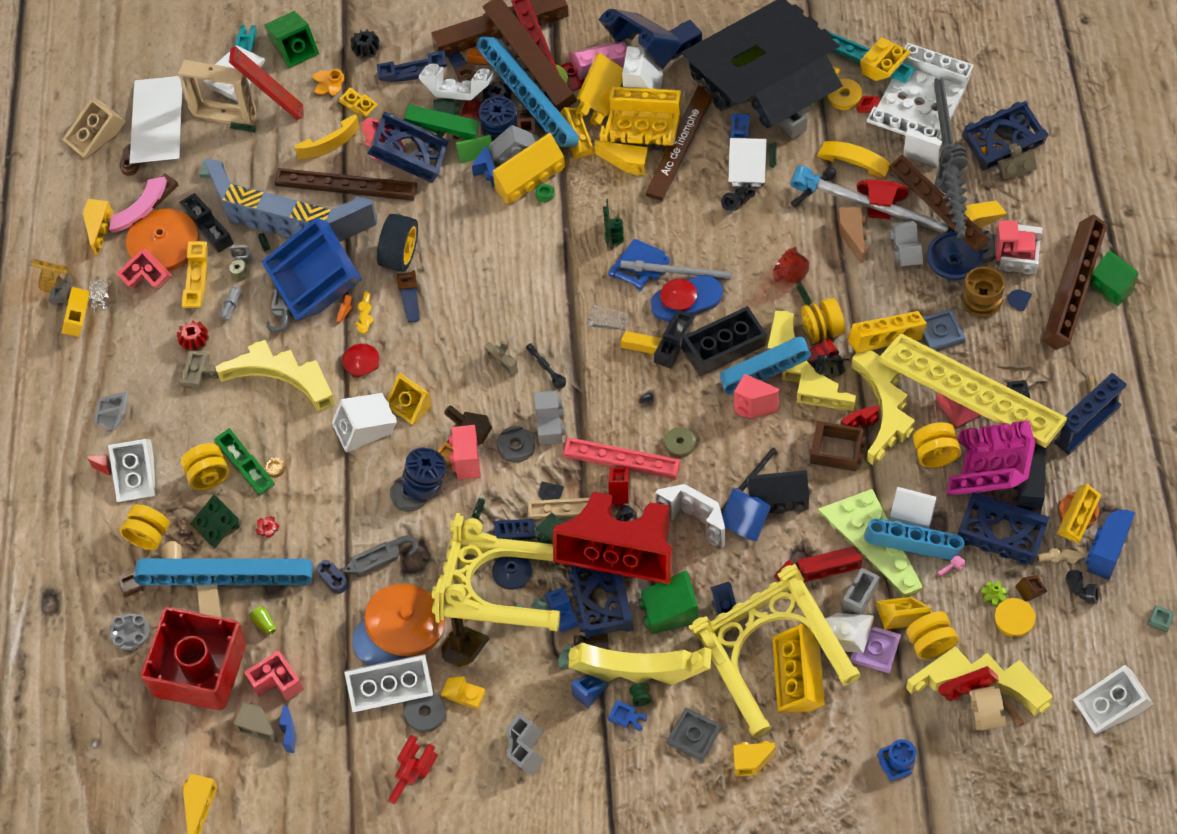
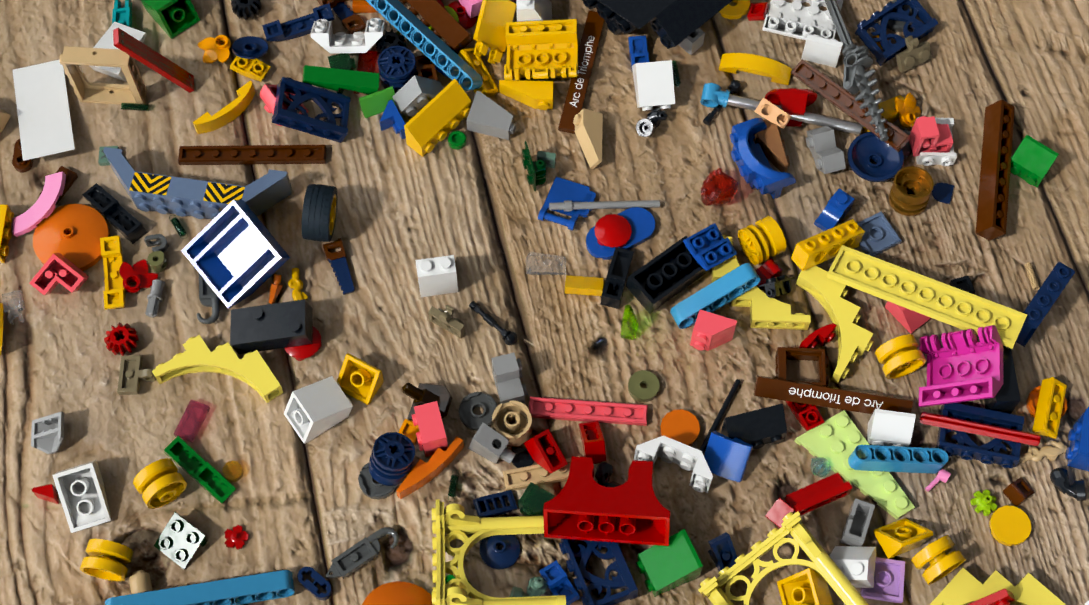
camera: 15 degrees left, 5 degrees up
clear green piece [796,282,813,307] -> none
none -> red plate [119,259,158,293]
none -> clear pink tile [174,400,210,443]
none -> black brick [230,299,313,354]
none -> dark blue dish [232,36,268,59]
none -> orange slope [396,436,464,499]
none -> white slope [415,255,458,297]
none -> light grey slope [466,91,516,140]
none -> light grey torso [468,423,516,464]
none -> tan brick [492,400,532,447]
none -> red slope [524,429,568,474]
none -> sand green tile [537,151,556,168]
none -> tan slope [573,108,603,169]
none -> clear neon green slope [620,304,639,340]
none -> orange tile [660,409,700,446]
none -> blue slope [683,223,737,271]
none -> blue piece [730,118,796,199]
none -> reddish brown tile [753,375,913,414]
none -> light nougat leg [754,98,792,129]
none -> red slope [786,401,825,431]
none -> clear light blue plate [811,457,831,478]
none -> blue arch [814,188,854,231]
none -> light orange plate [895,92,921,128]
none -> red axle [919,412,1041,446]

